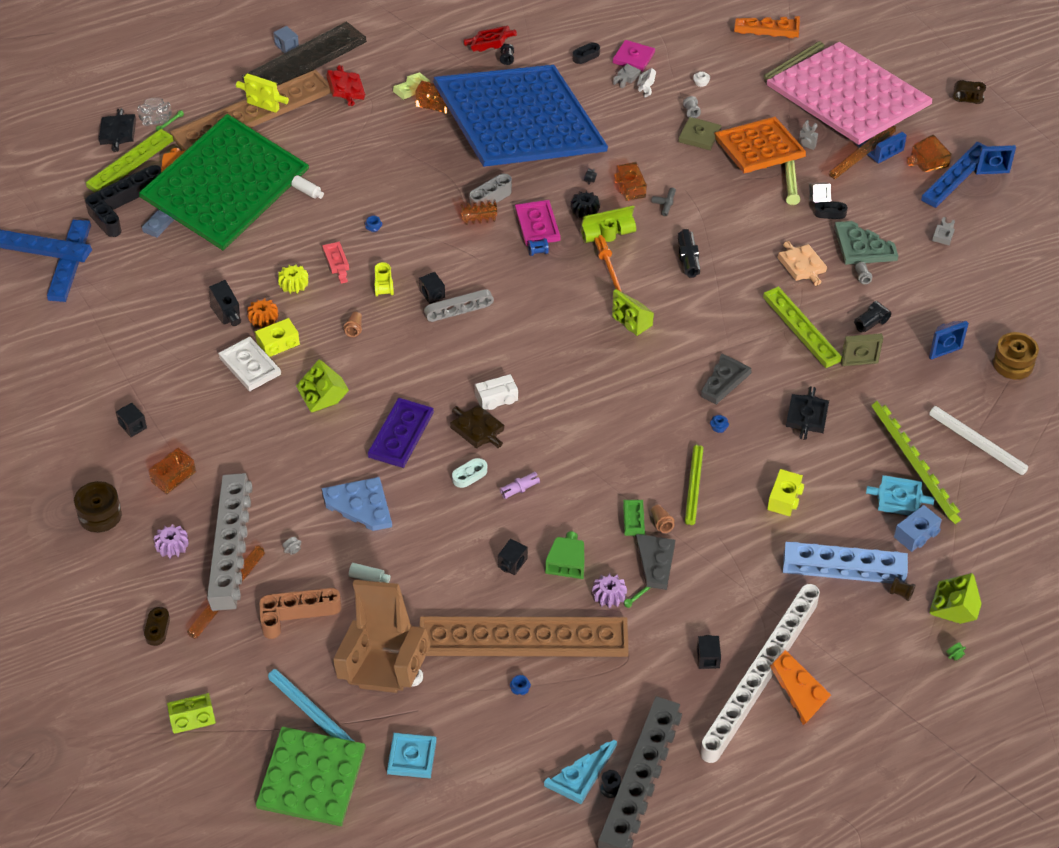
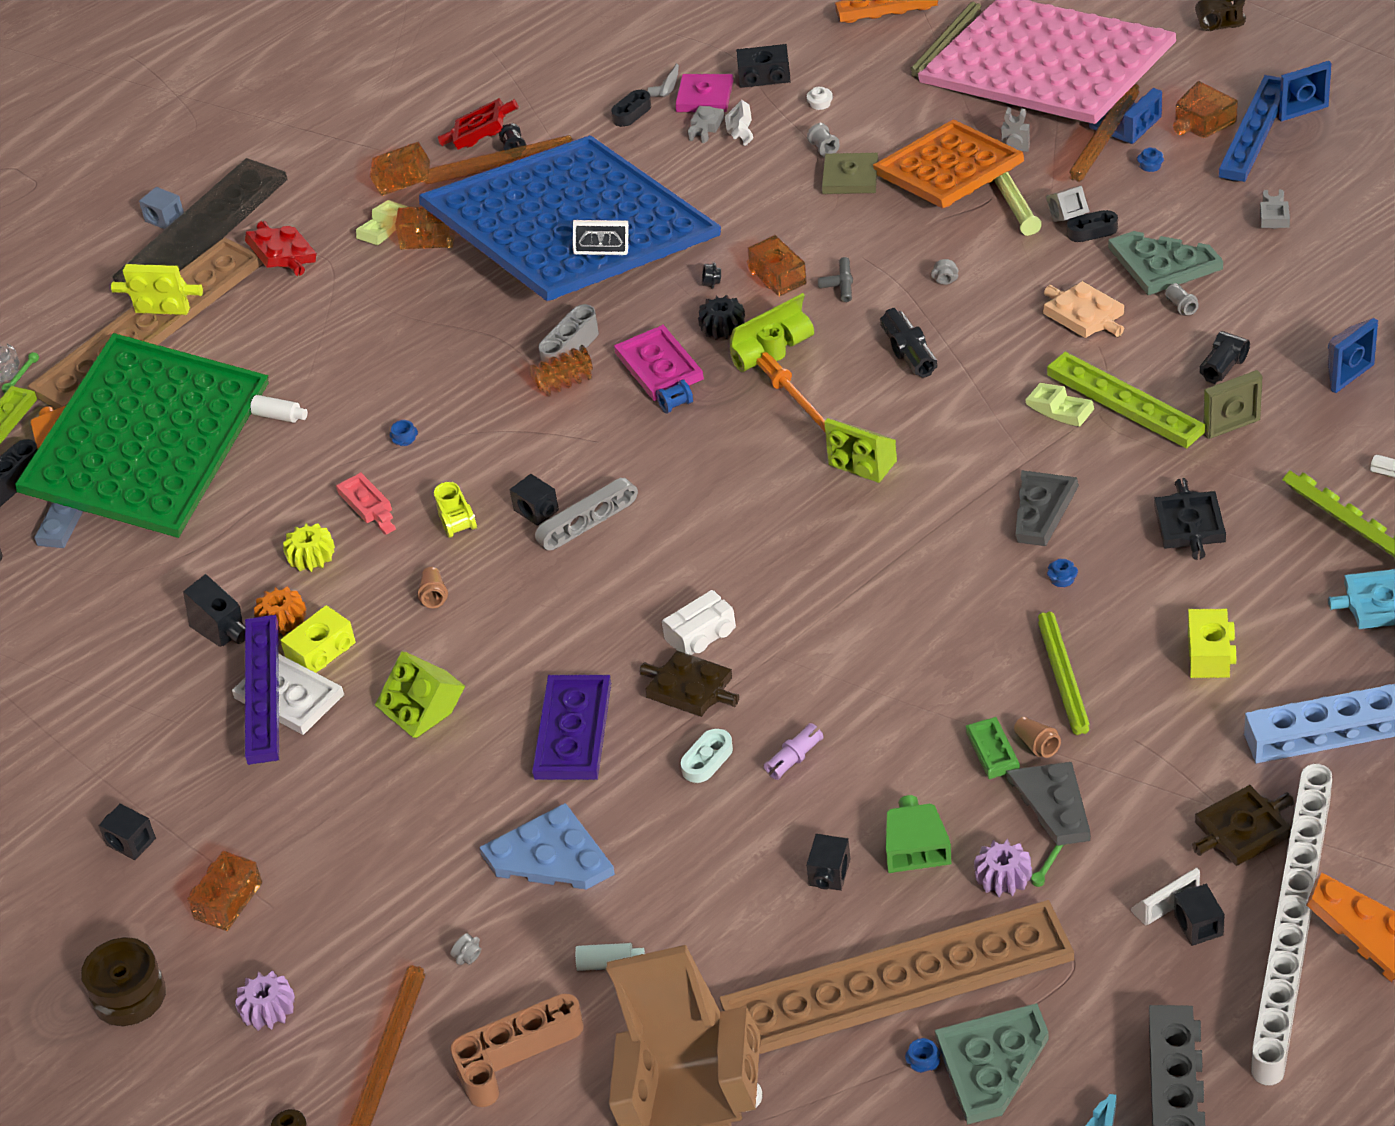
camera: 10 degrees left, 5 degrees down
light grey brick [207,473,252,611] -> none
none -> dark purple plate [245,615,279,765]
none -> clear orange brick [370,141,430,196]
none -> clear orange axle [422,135,573,185]
none -> slope [572,220,628,255]
none -> light grey bar [648,63,679,97]
none -> black brick [736,44,791,88]
none -> light grey plate [931,259,959,285]
none -> sand green plate [935,1003,1049,1125]
none -> yellowish green slope [1025,383,1094,427]
none -> white slope [1131,868,1200,926]
none -> blue plate [1137,147,1164,172]
none -> dark brown plate [1192,785,1294,866]

